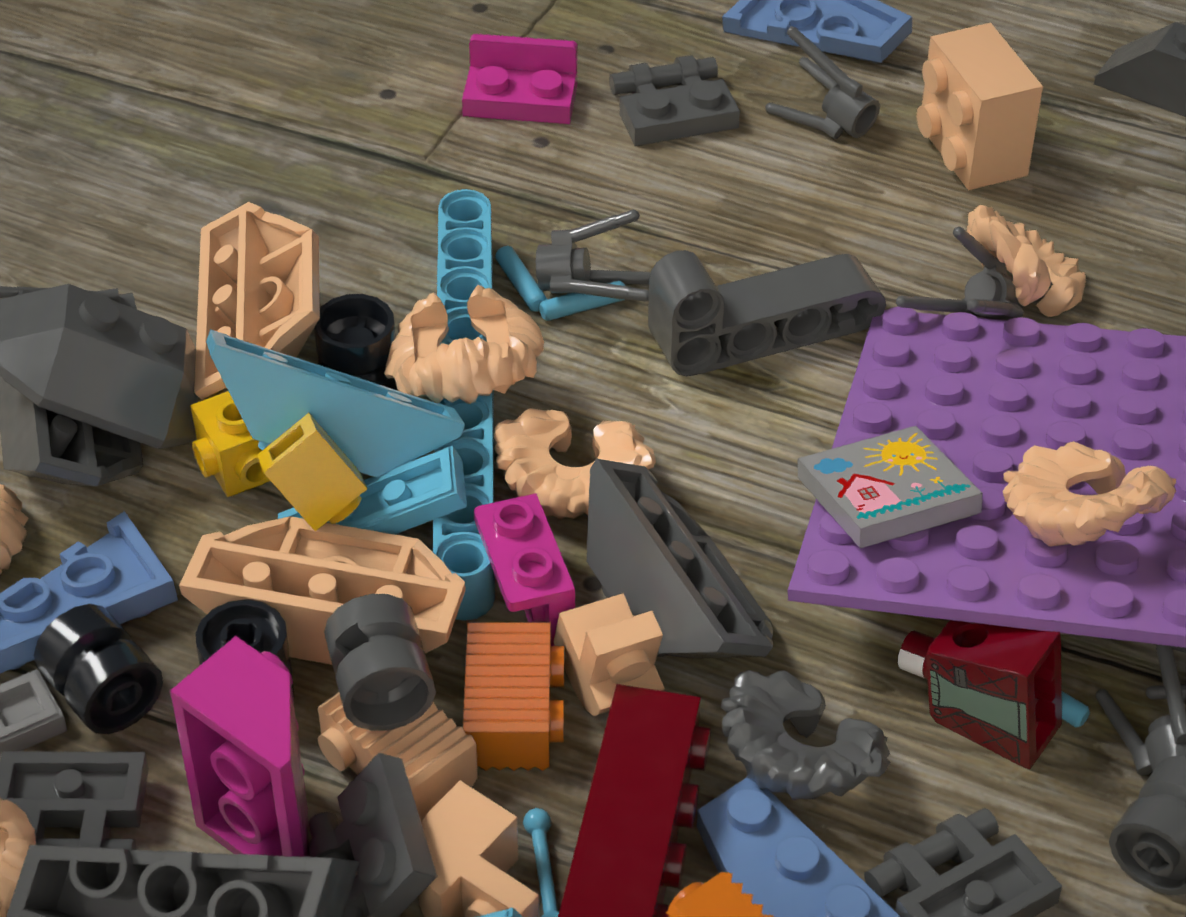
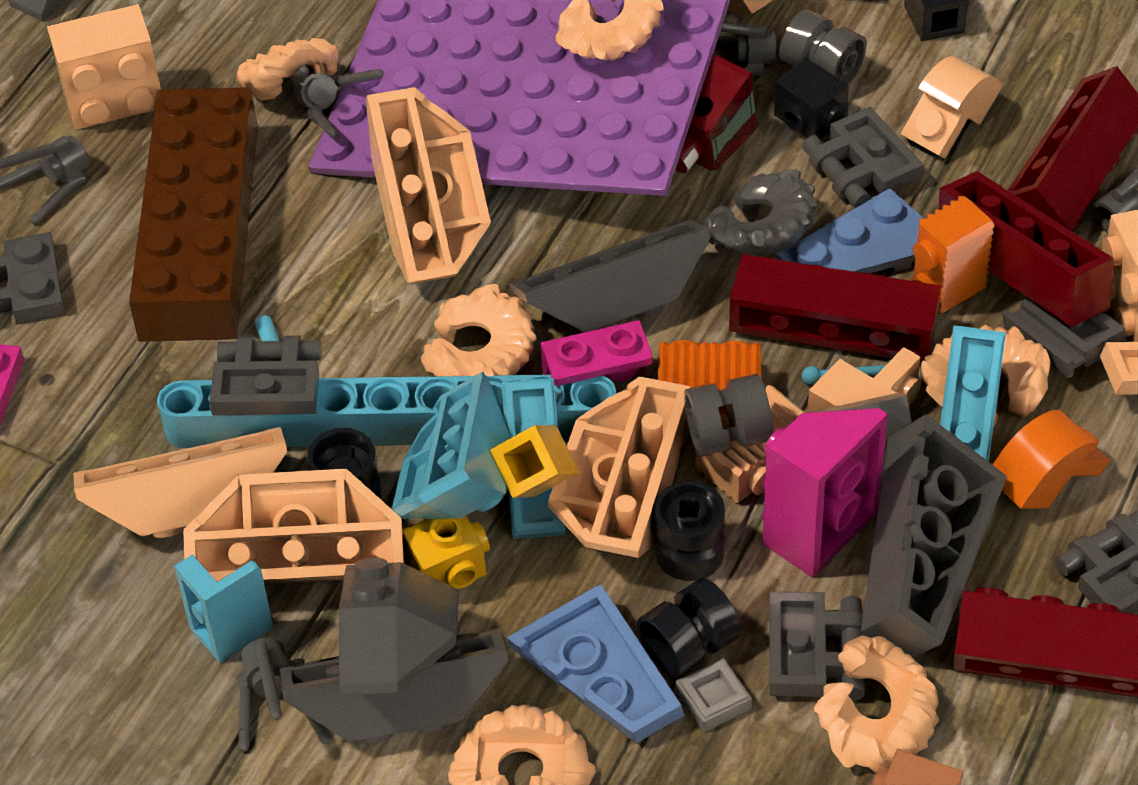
camera: 85 degrees left, 5 degrees up
light nougat piece [384,285,544,404] -> none
dark grey plant [536,210,651,302] -> none
light nougat brick [554,593,665,716] -> none
dark grey beam [648,250,886,376] -> none
light grey tile [798,426,983,548] -> none
none -> light nougat wedge [73,427,287,538]
none -> reddish brown brick [129,87,258,342]
none -> medium azure panel [174,554,273,663]
none -> dark grey plate [209,335,322,416]
none -> light nougat wedge [366,87,491,285]
none -> black brick [774,58,849,139]

